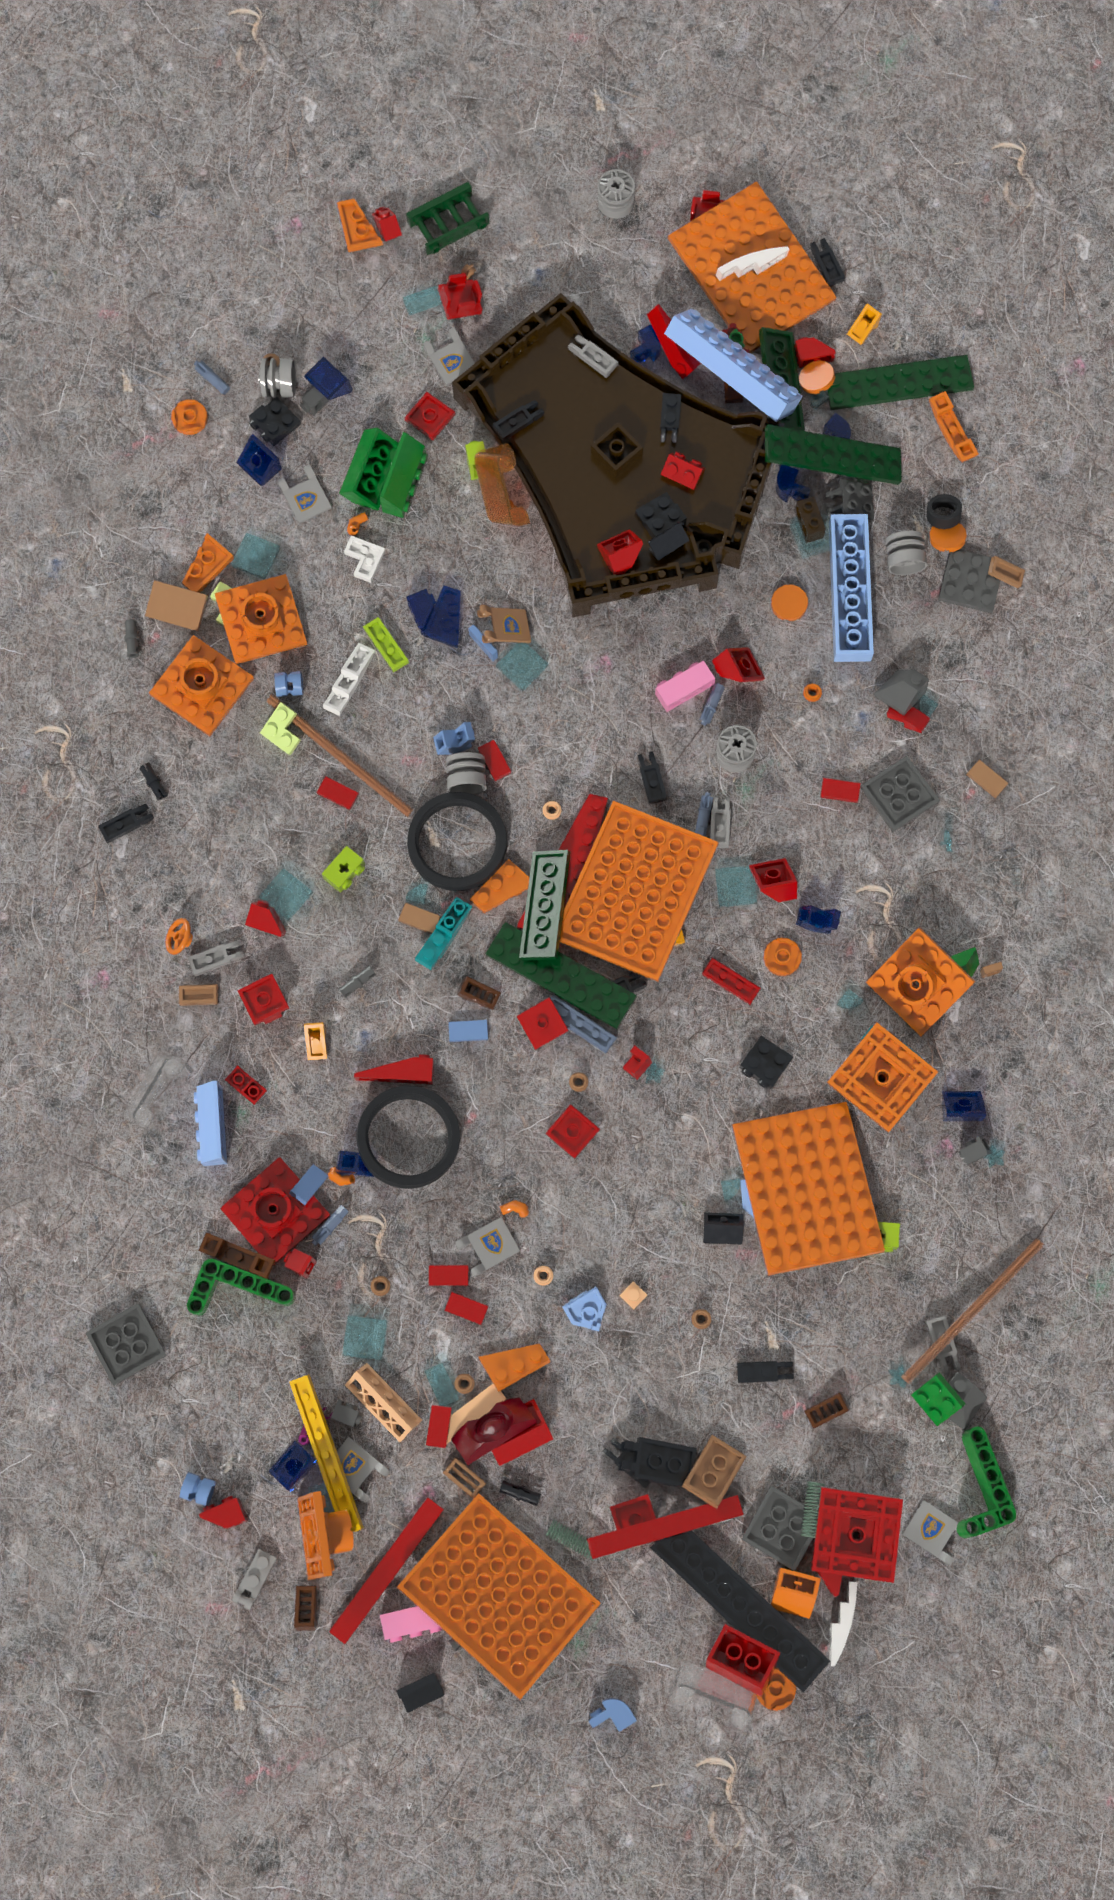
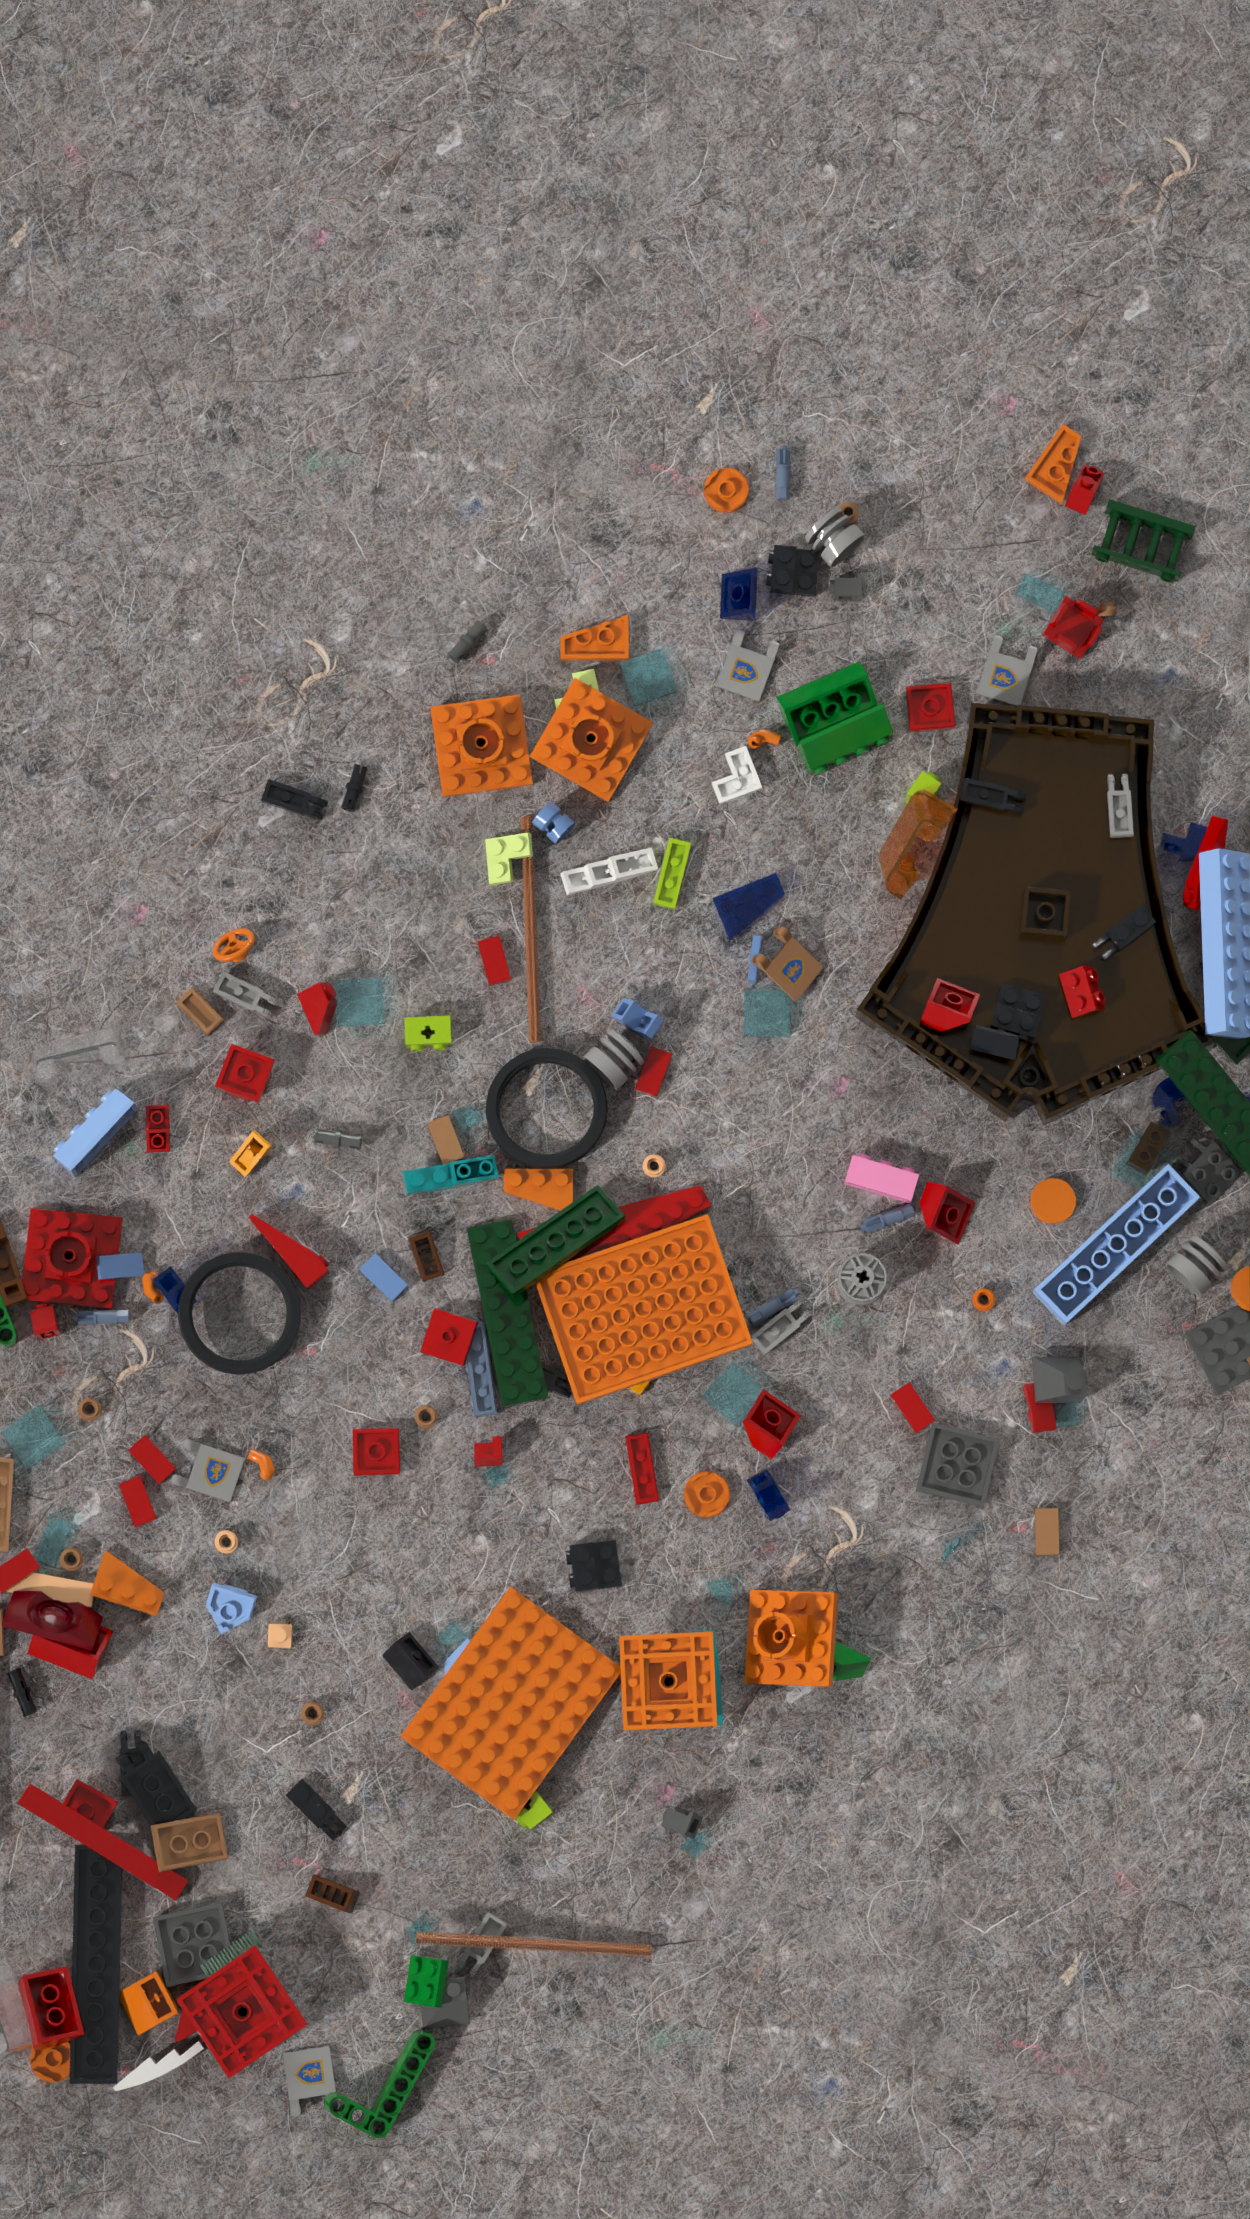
camera: 45 degrees right, 5 degrees up
medium nougat tile [145,580,208,631] -> none
clear blue slope [304,356,353,400] -> none
clear blue slope [406,589,436,635] -> none
sand green piece [546,1520,594,1561] -> none
black hinge [637,751,667,805] -> none
clear blue slope [942,1091,986,1121] -> none
medium nougat tile [980,962,1003,978] -> none

